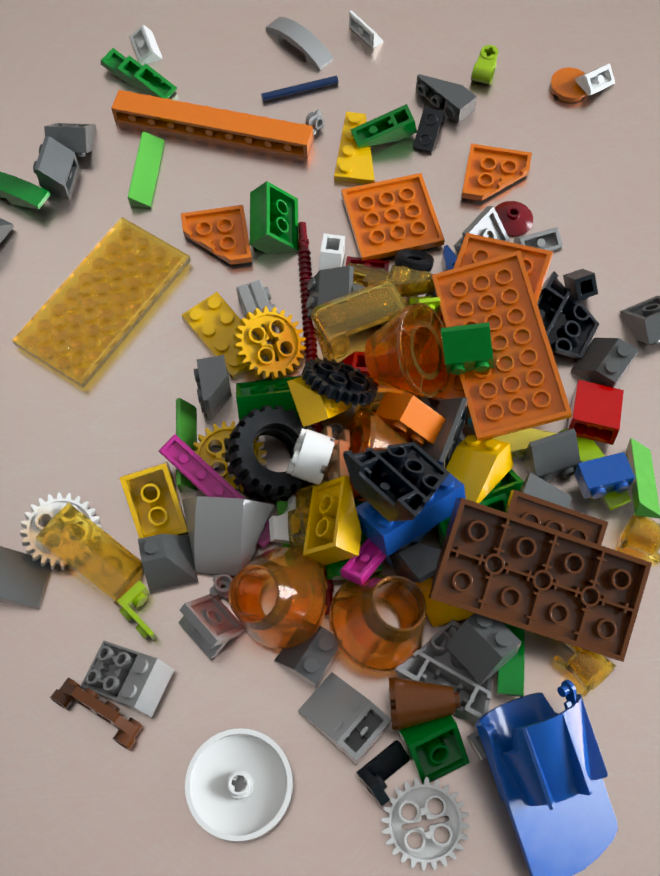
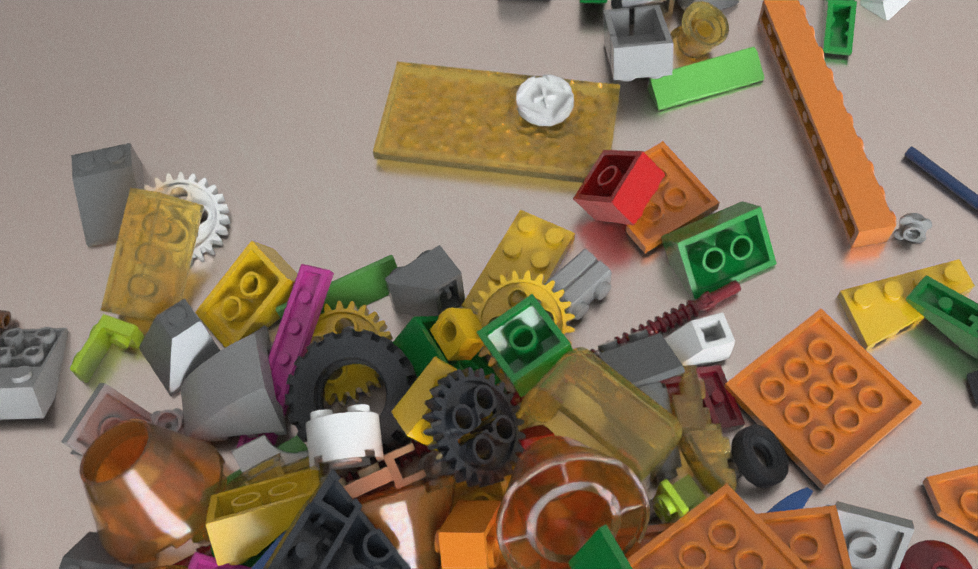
camera: 70 degrees right, 5 degrees down
none -> yellow brick [430,307,484,361]
none -> green slope [477,294,577,397]
none -> white tile [516,74,574,126]
none -> red brick [573,150,665,225]
none -> light grey piece [603,5,673,81]
none -> clear yellow hat [670,1,729,59]

